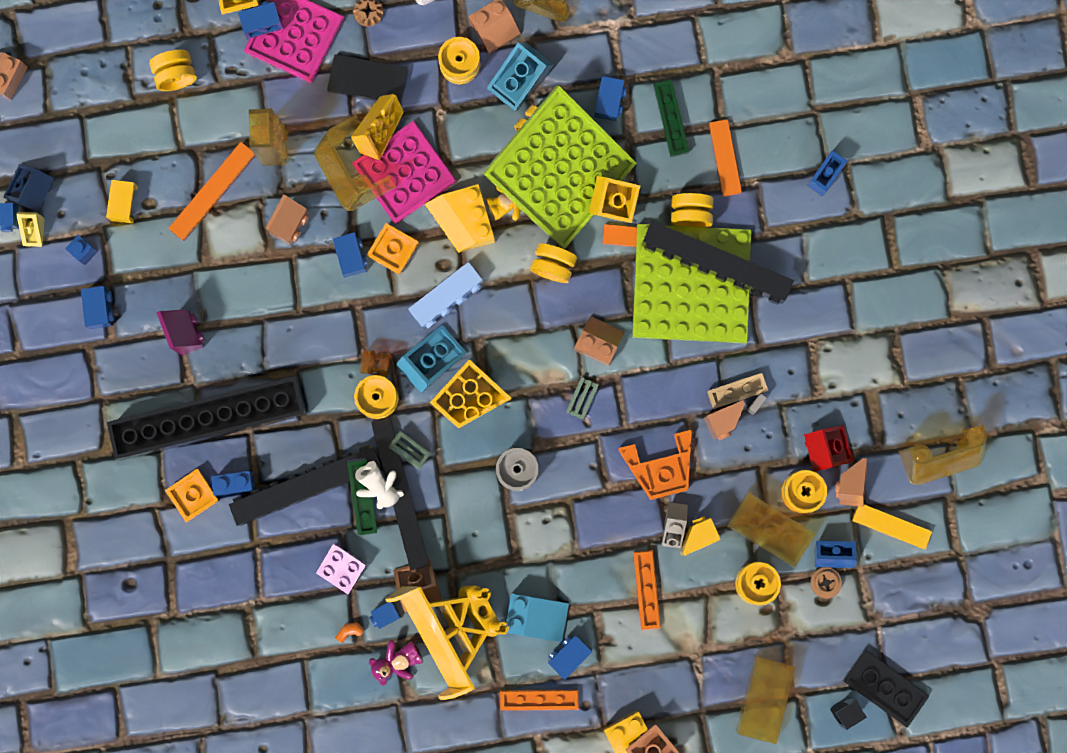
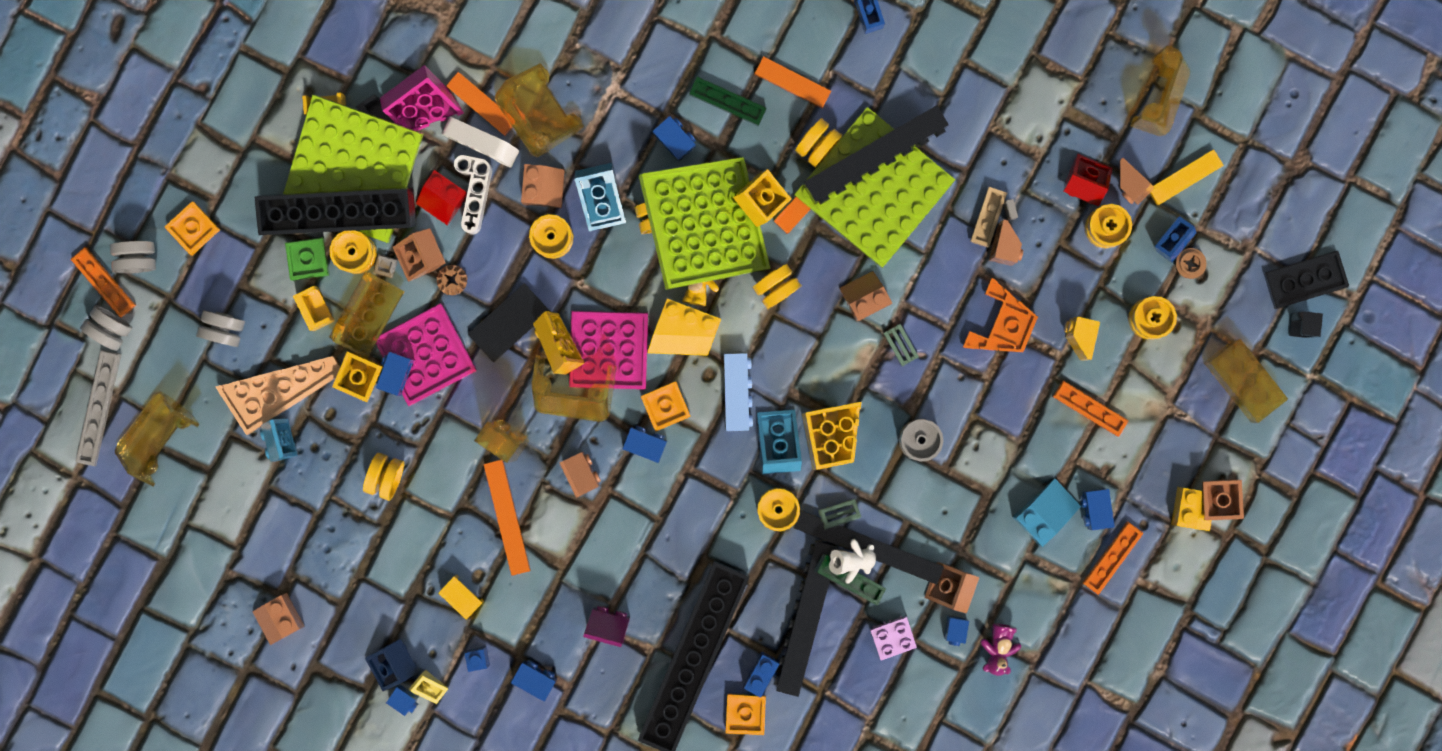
camera: 55 degrees left, 5 degrees up
orange arm [335,622,364,643] -> none
clear orange wheel [360,349,391,377] -> none
yellow piece [385,585,509,700] -> none
light grey slope [662,502,688,549] -> none
clear yellow brick [726,492,815,567] -> none

